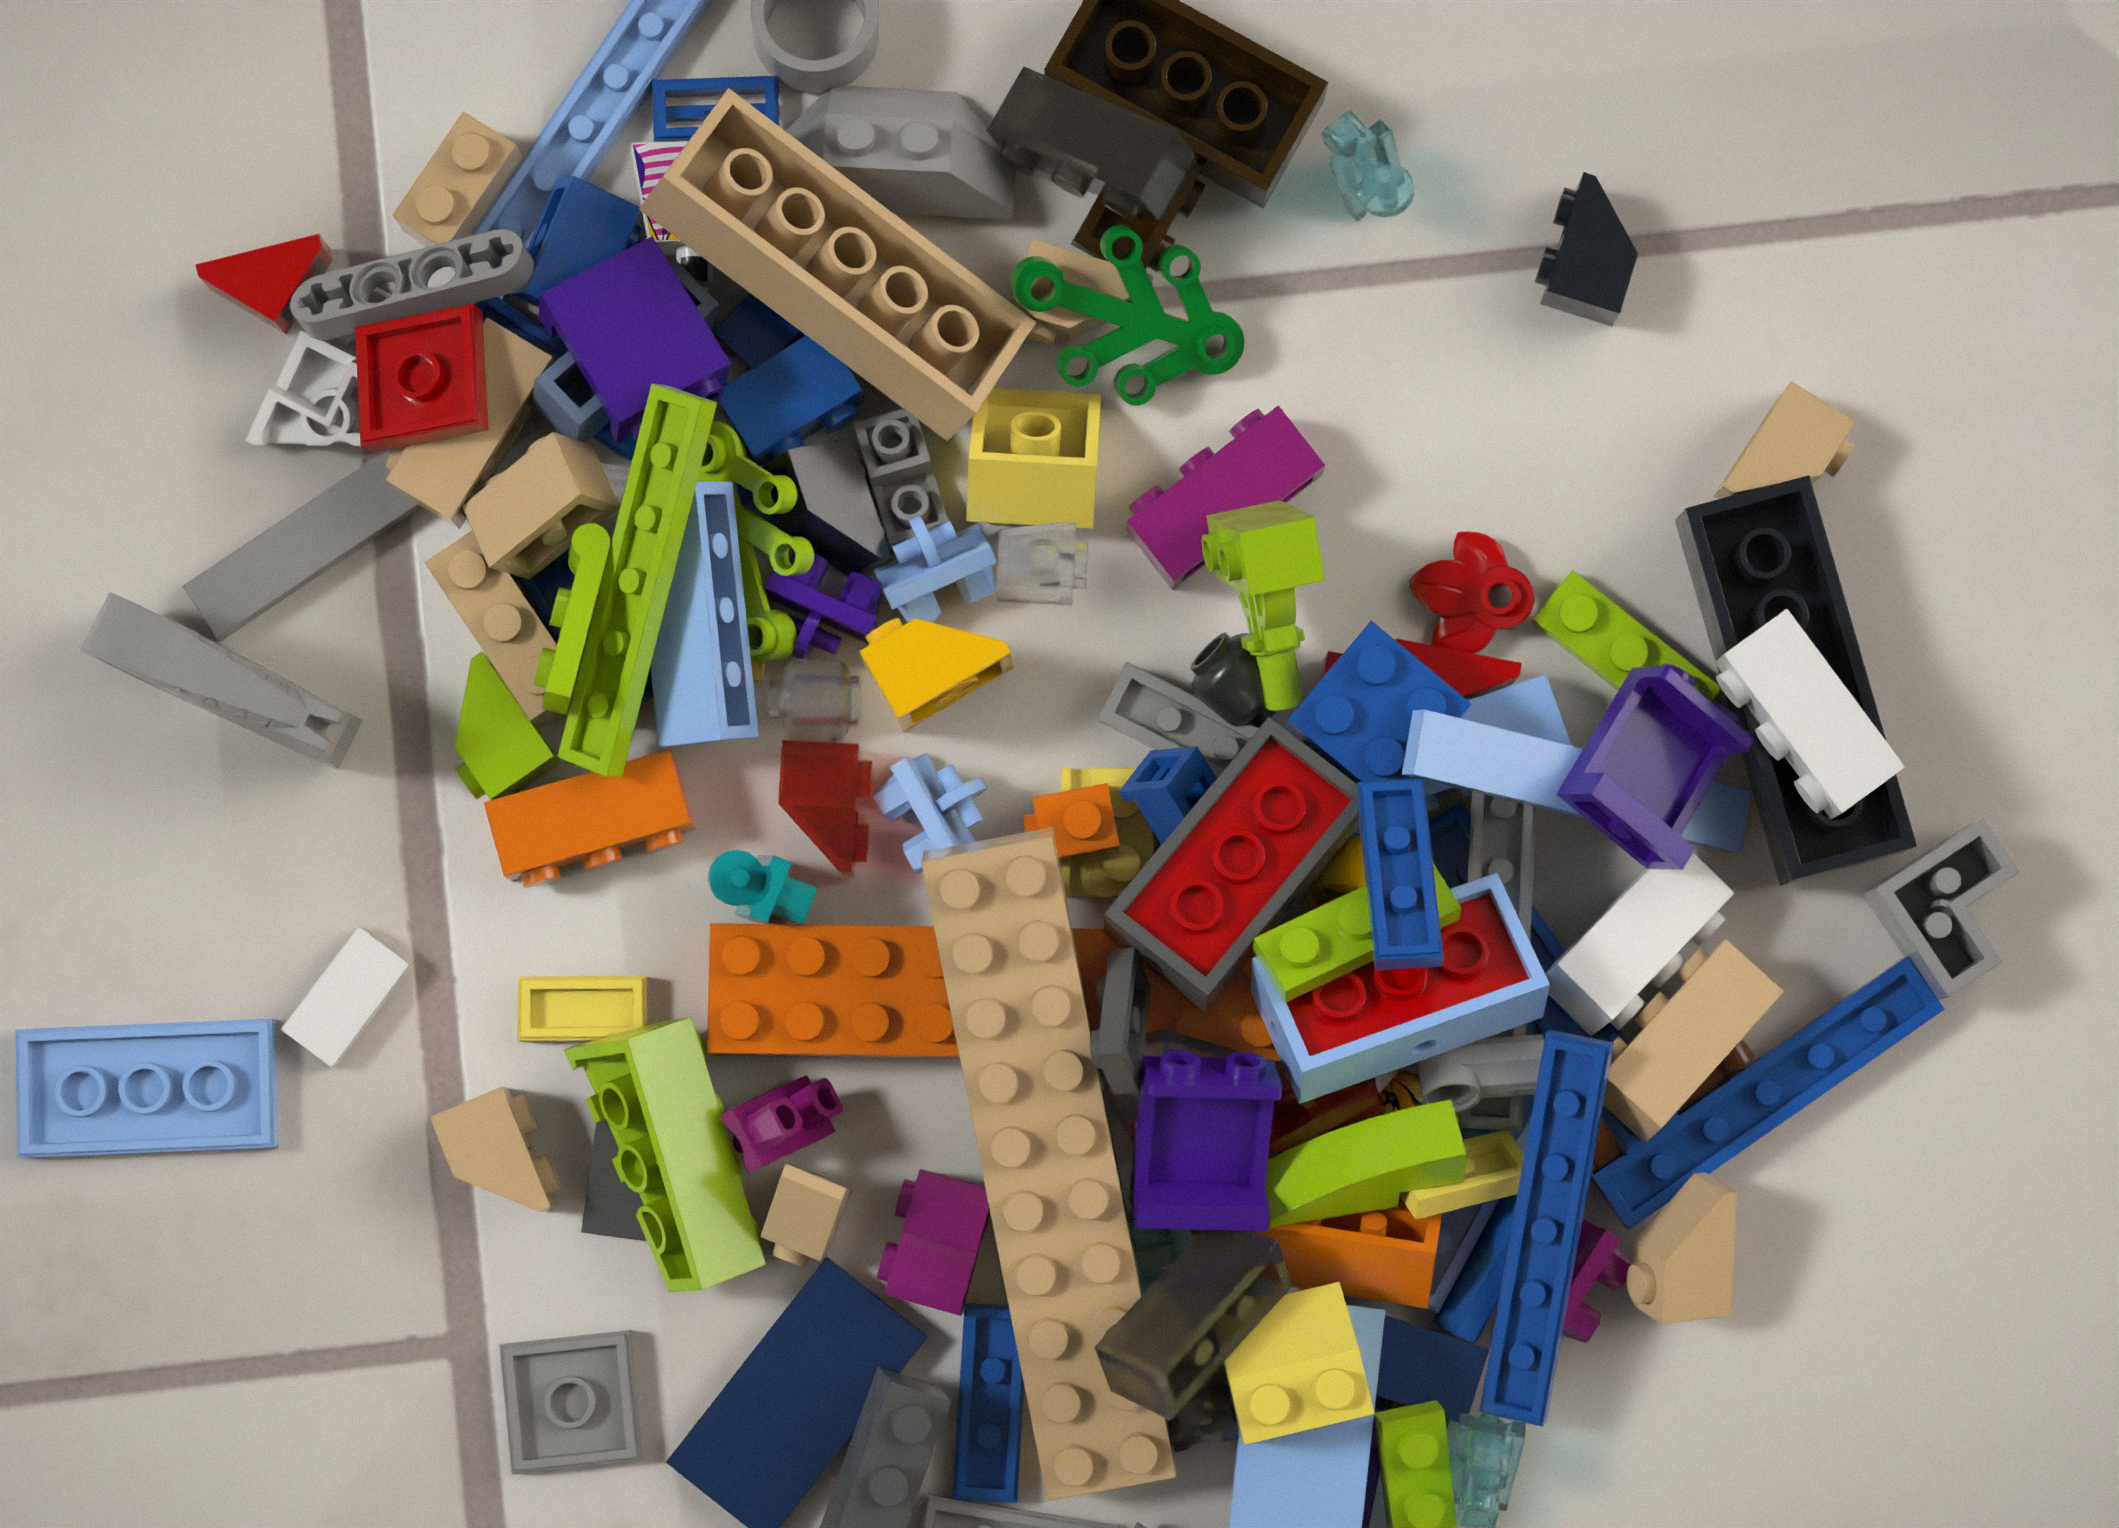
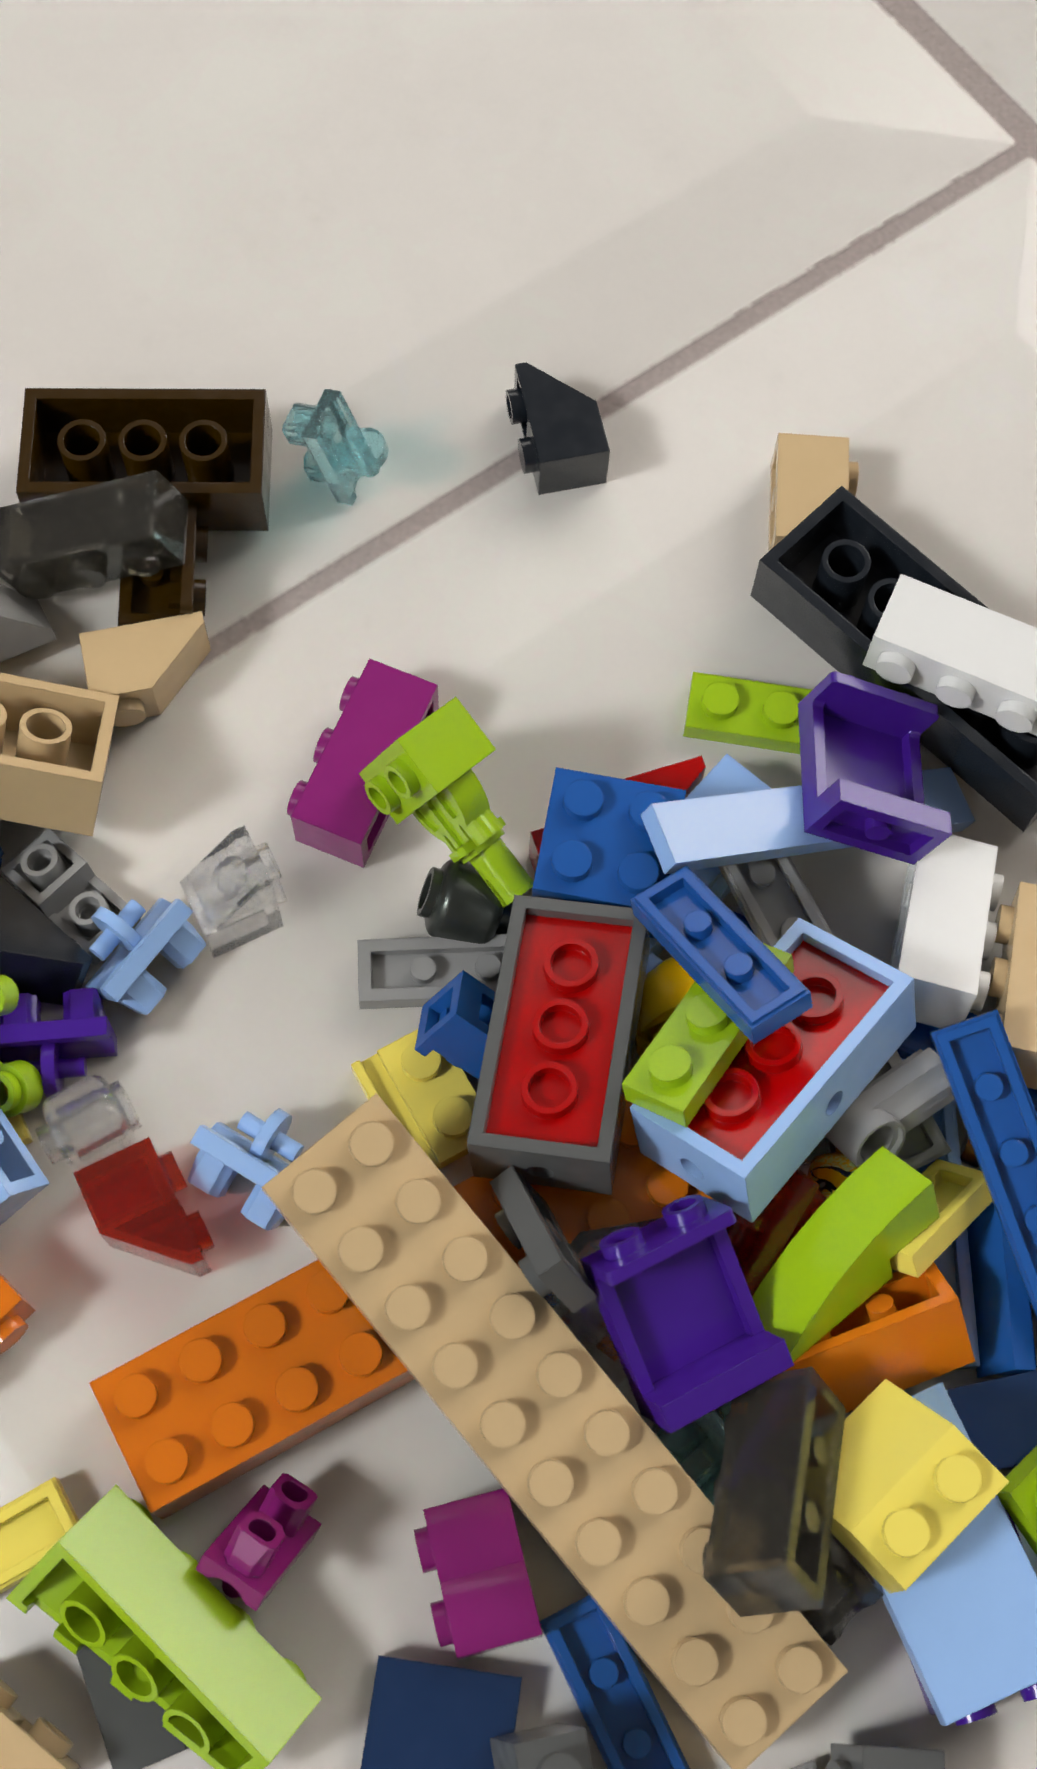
camera: 35 degrees left, 15 degrees down
teal hips [707,850,818,924] -> none
tan slope [760,1164,853,1268] -> none
yellow slope [859,618,1013,732] -> none
light yellow slope [966,387,1102,530] -> none
green plant [1010,225,1245,406] -> none
orange bracket [1022,783,1120,860] -> none
red plate [1409,531,1535,653] -> none

